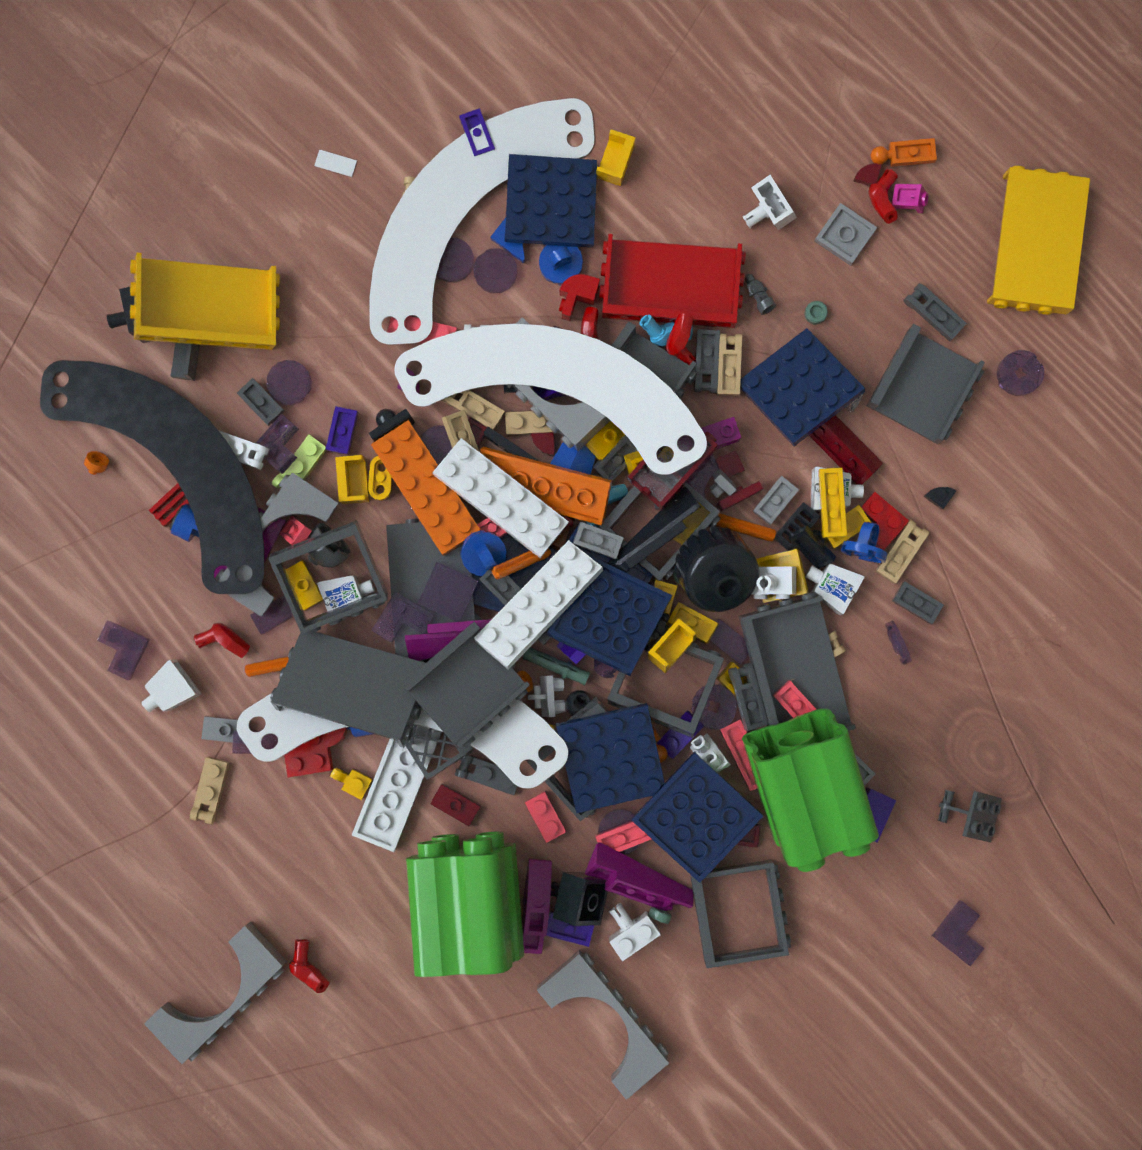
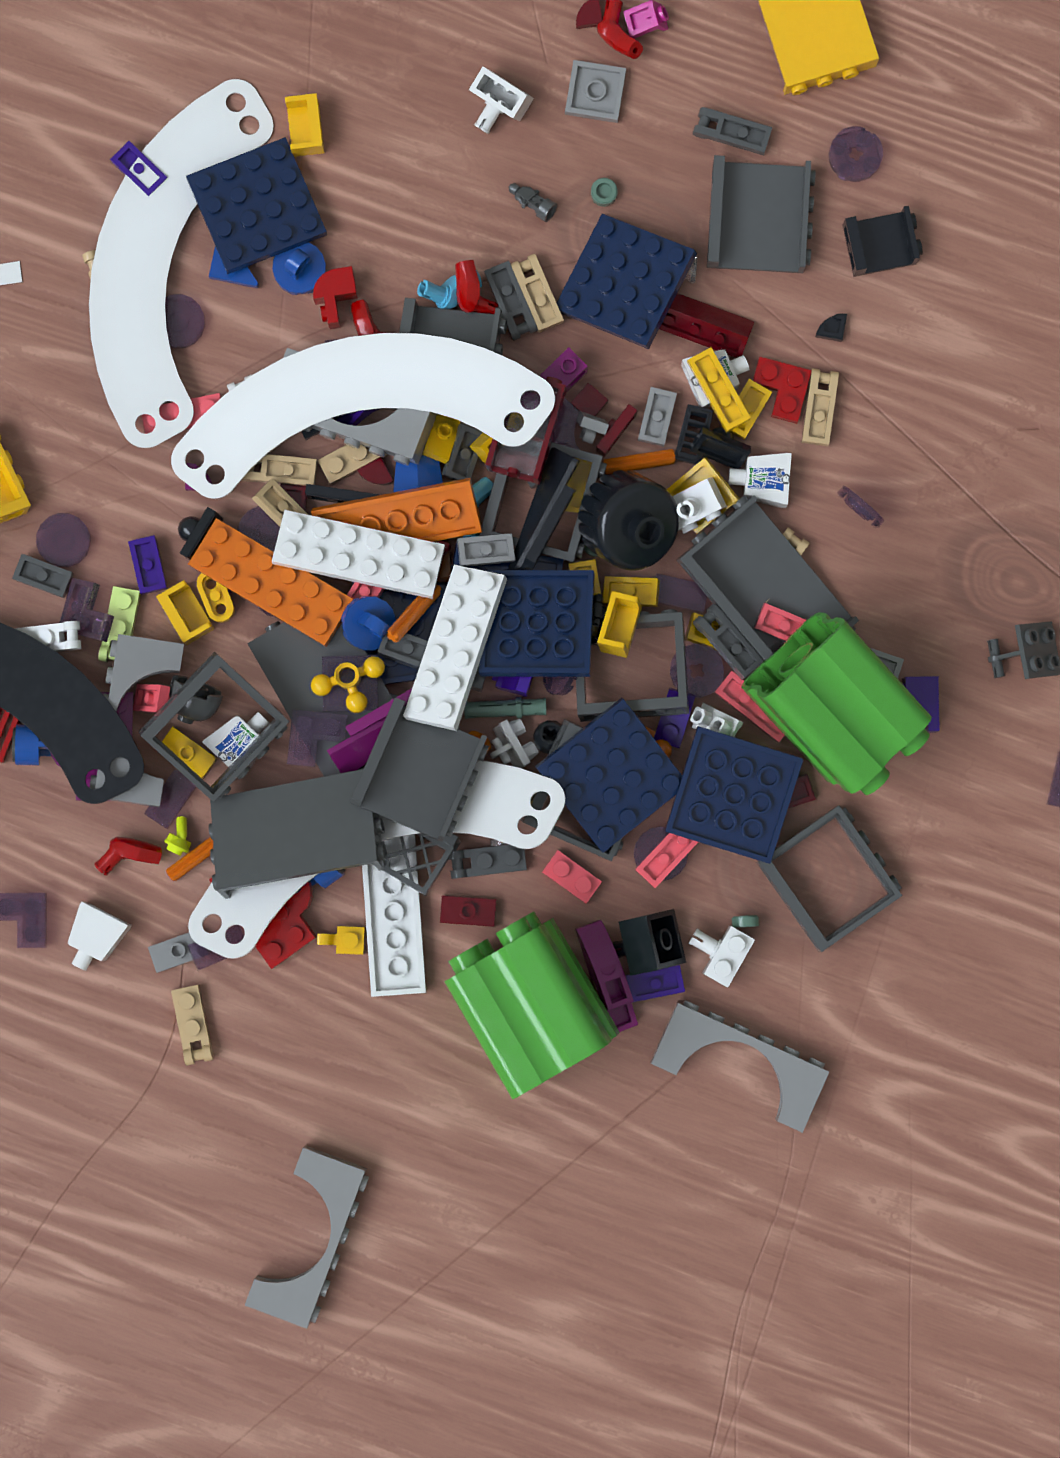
camera: 30 degrees left, 0 degrees up
red arm [289,939,330,993] -> none
clear purple tile [473,248,517,293] -> none
magenta wedge [585,842,693,911] -> none
red panel [599,234,746,328] -> none
blue tile [841,522,888,563] -> none
dark grey plate [892,581,944,624] -> none
none -> neon yellow plate [164,816,191,856]
none -> yellow piece [311,656,385,713]
none -> black panel [842,206,923,277]

